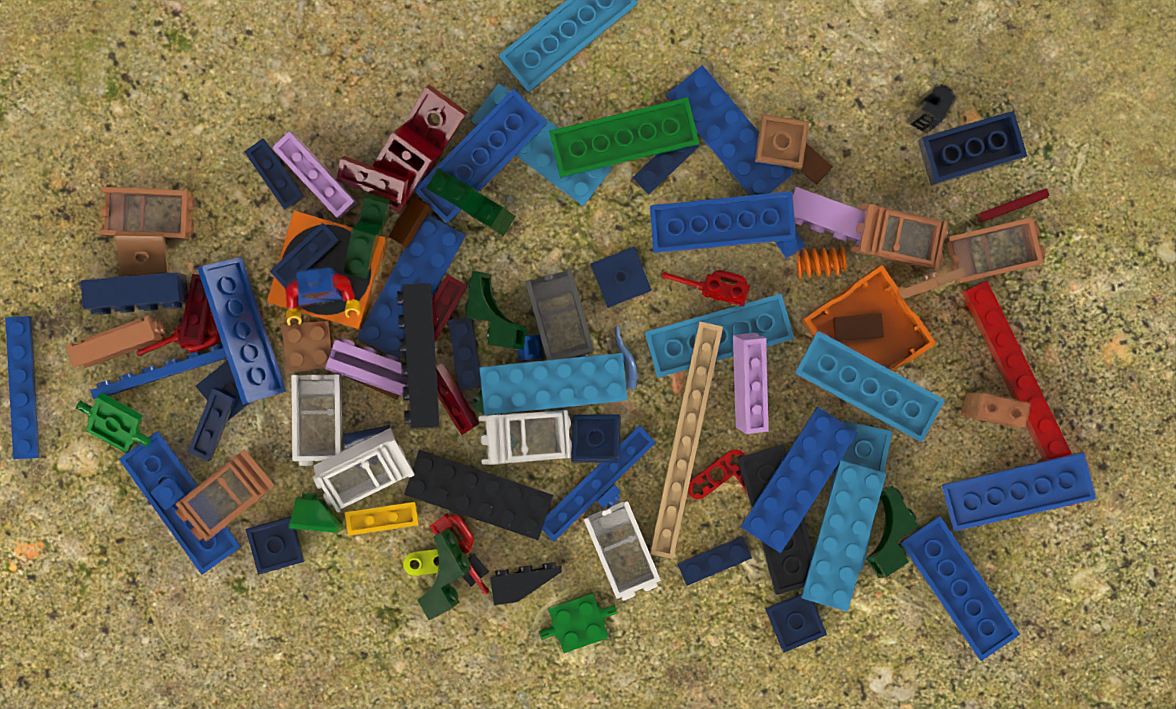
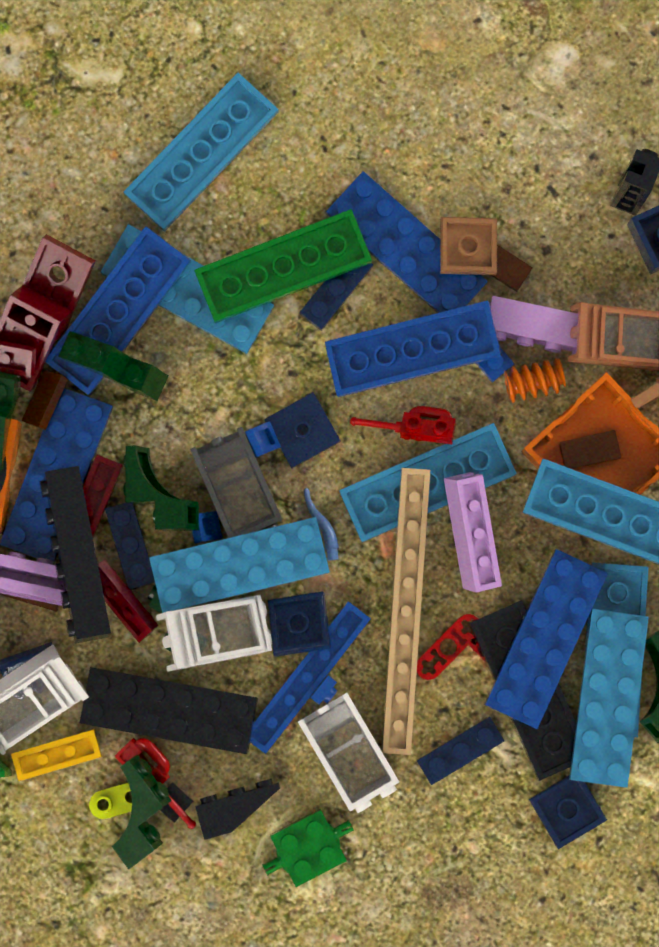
camera: 15 degrees left, 5 degrees down
none -> blue plate [245,421,281,457]

